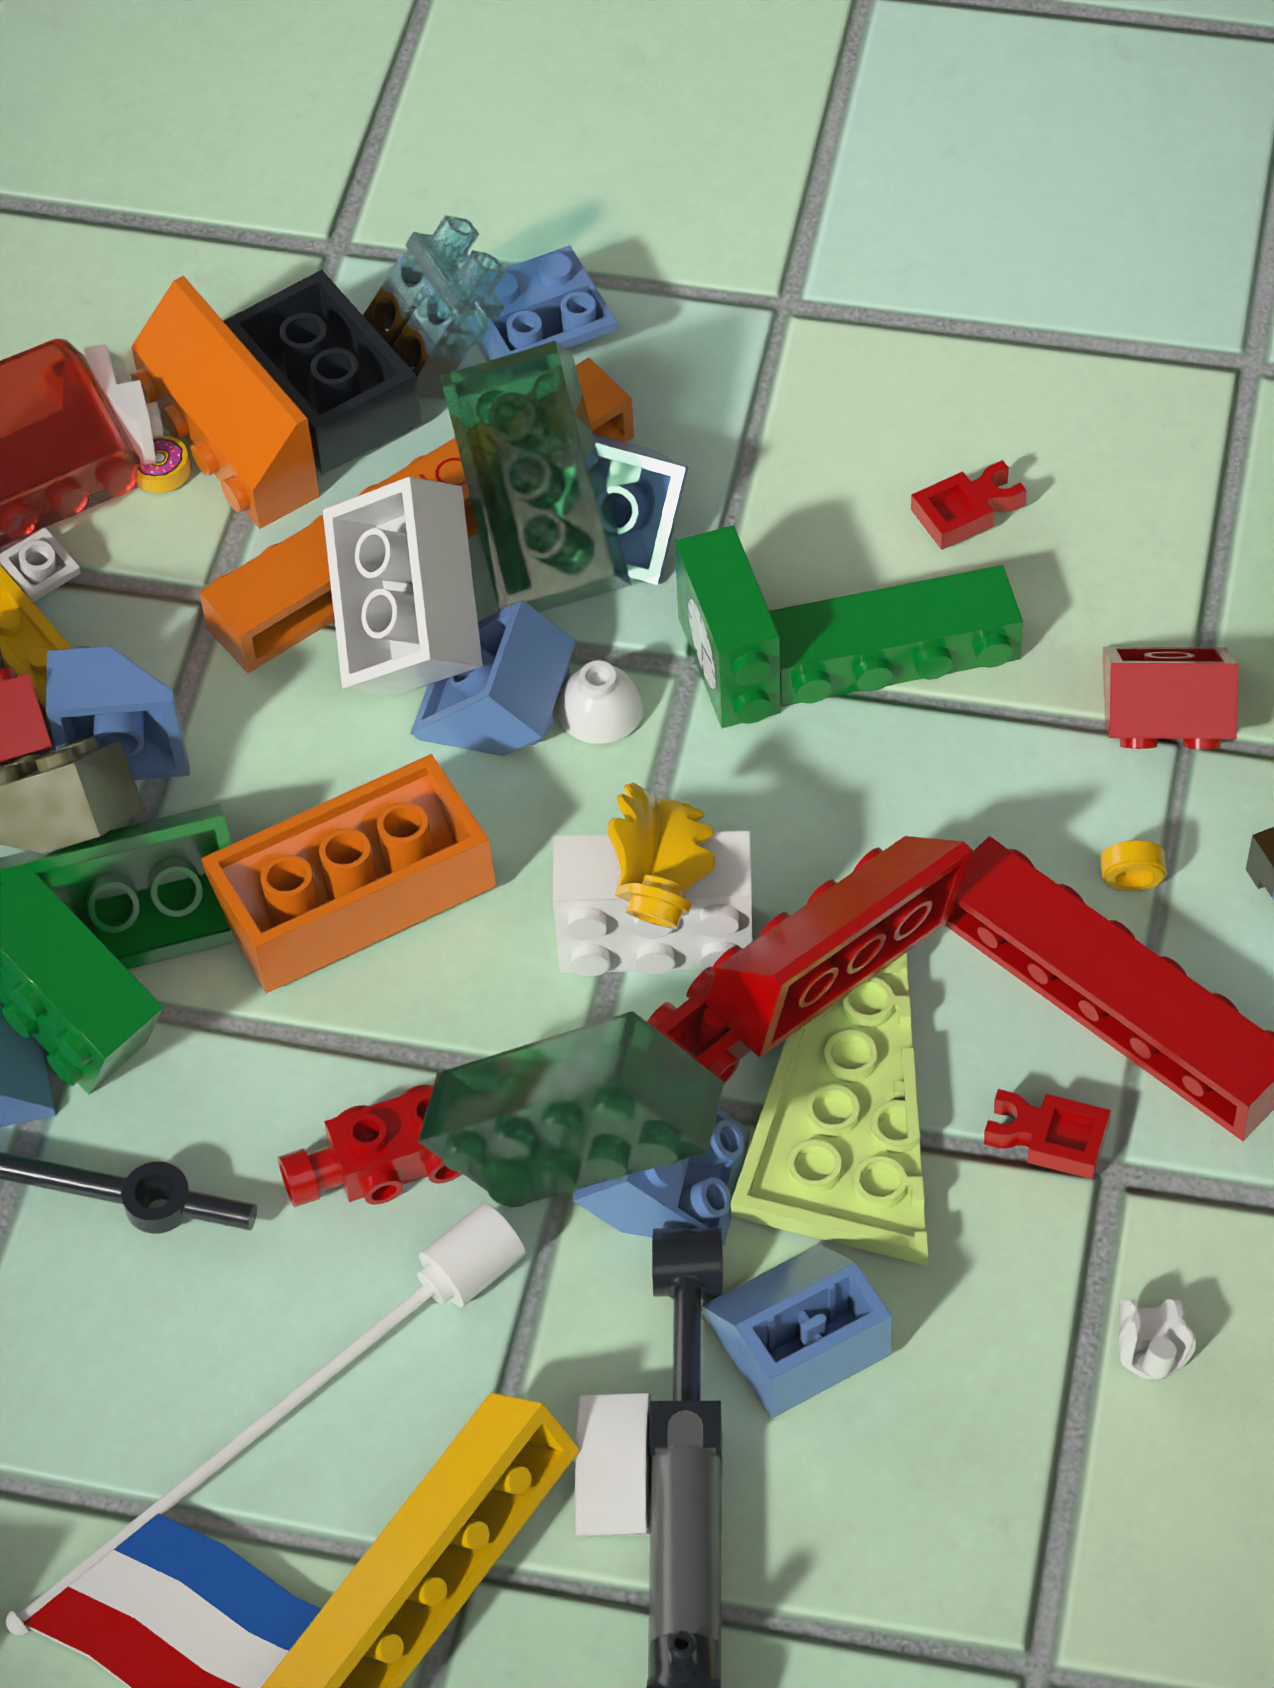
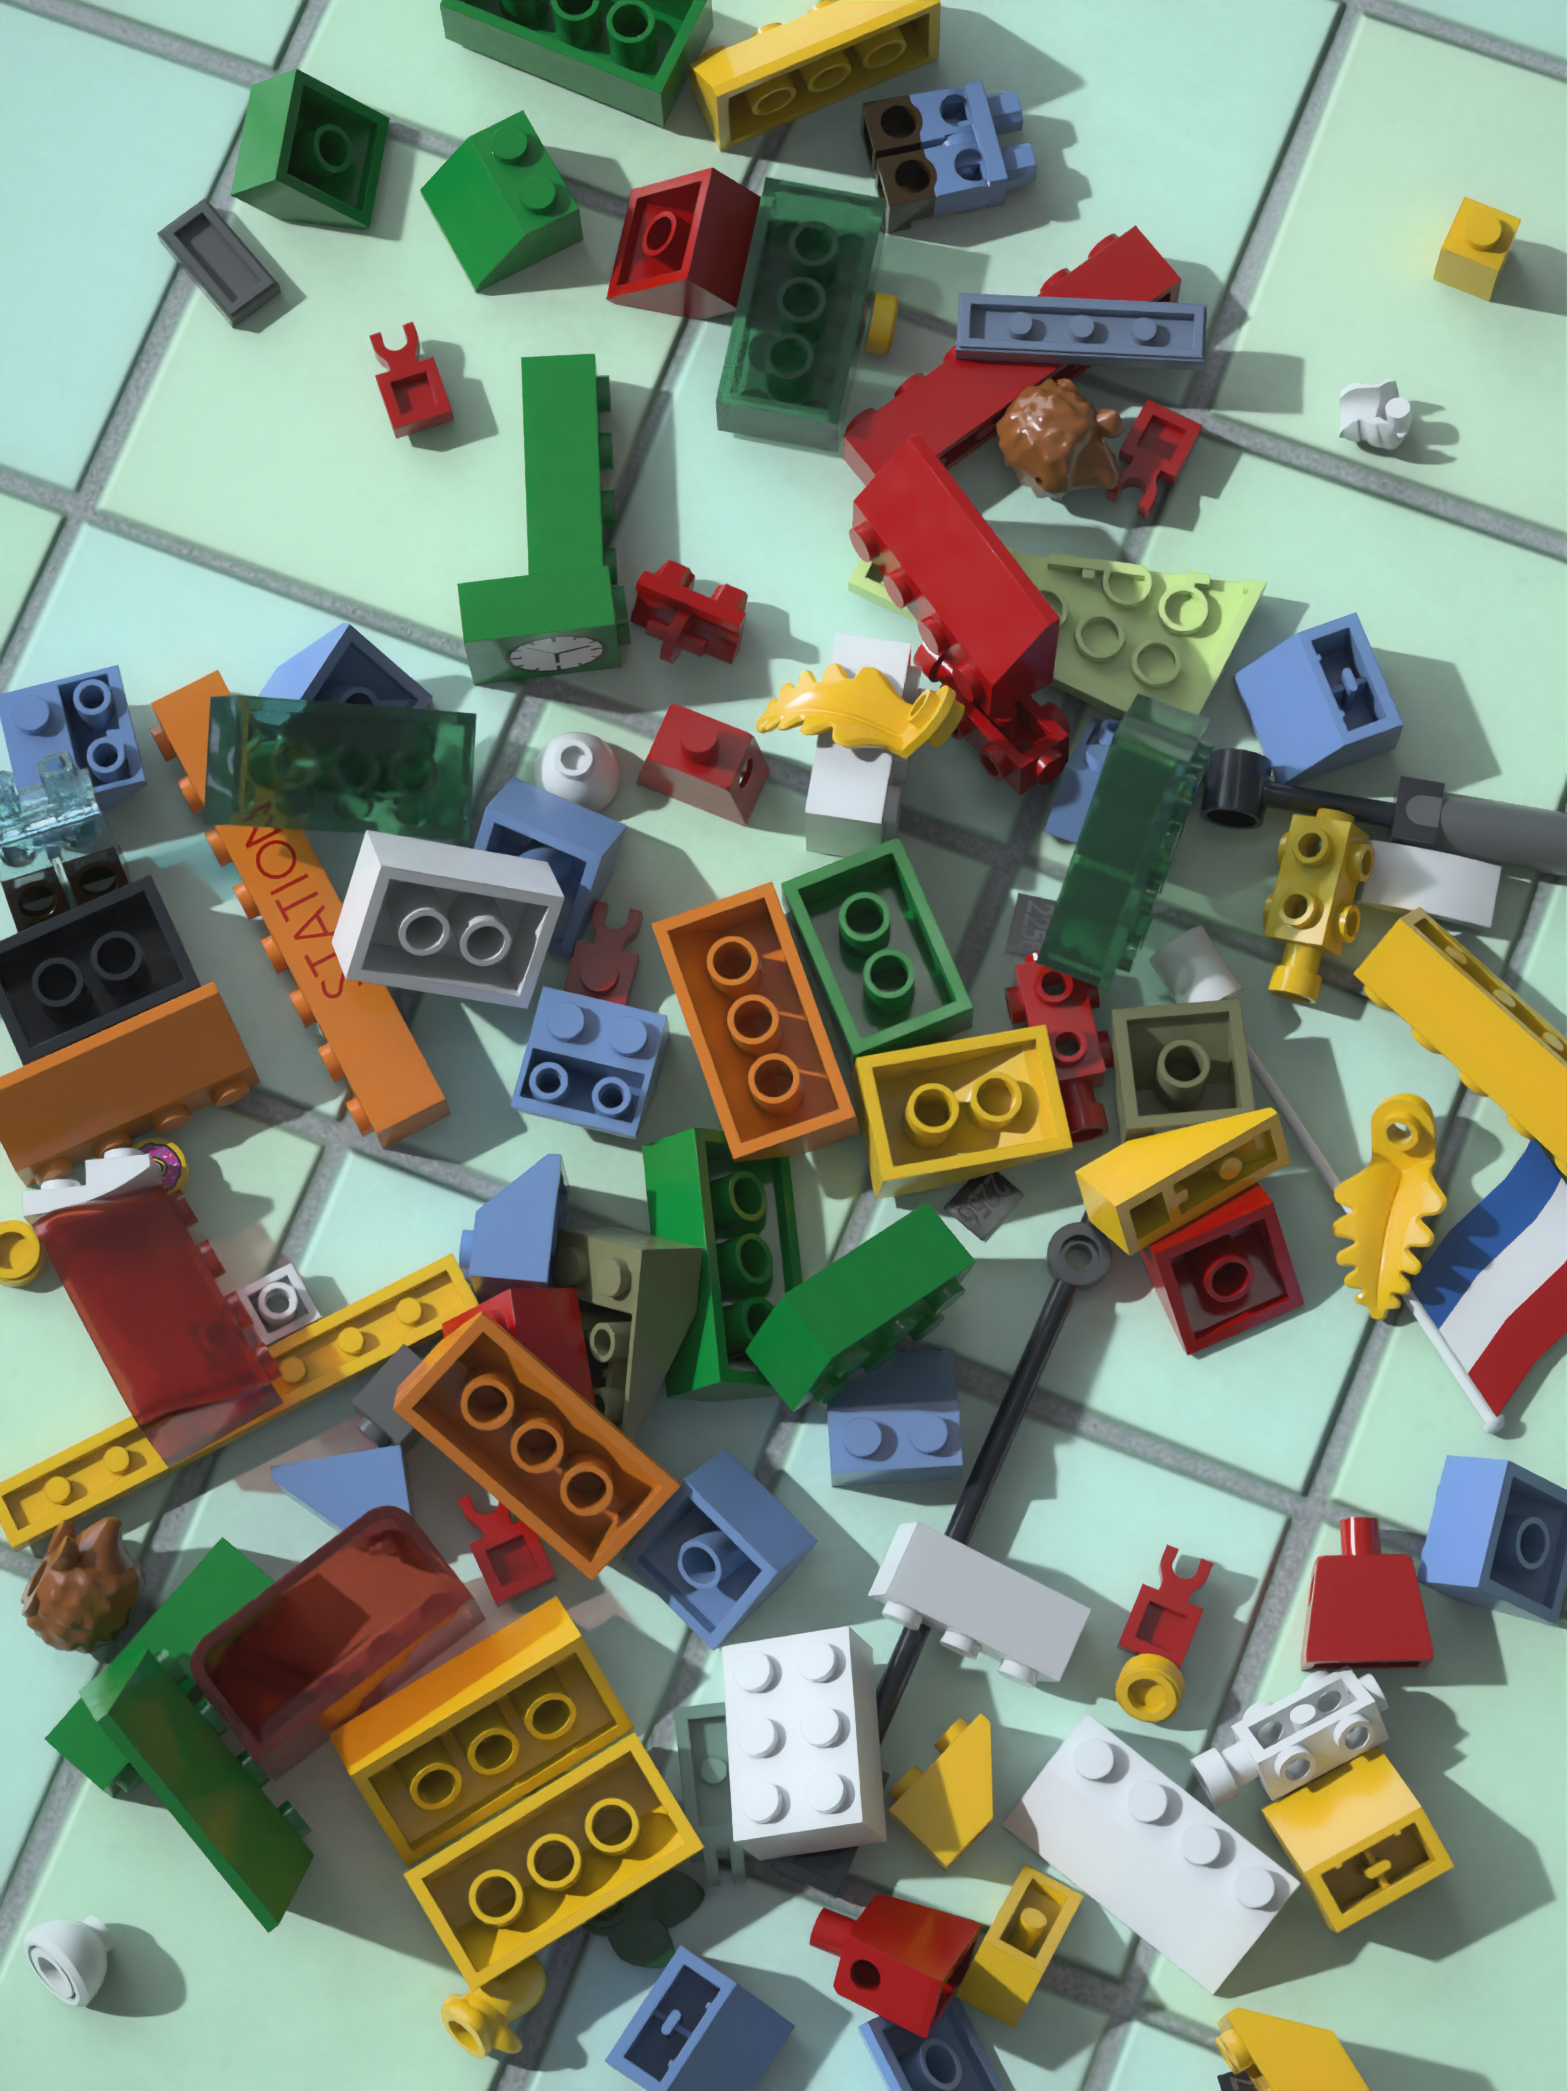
camera: 80 degrees left, 20 degrees up
none -> dark grey tile [157,198,281,328]
none -> green slope [231,68,390,230]
none -> green slope [420,110,583,293]
none -> medium blue slope [510,986,671,1140]
none -> plate [563,900,643,1006]
none -> red hips [630,560,748,664]
none -> red torso [636,704,770,827]
none -> clear green brick [715,177,886,452]
none -> green brick [781,836,974,1070]
none -> yellow slope [850,1024,1073,1200]
none -> black sticker [944,1172,1024,1241]
none -> sand blue tile [956,293,1207,371]
none -> dark orange animal [996,378,1125,500]
none -> yellow slope [1075,1107,1291,1256]
none -> olive slope [1111,998,1255,1145]
none -> red slope [1139,1182,1305,1356]
none -> yellow brick [1263,808,1375,1004]
none -> yellow plant [1332,1093,1447,1321]

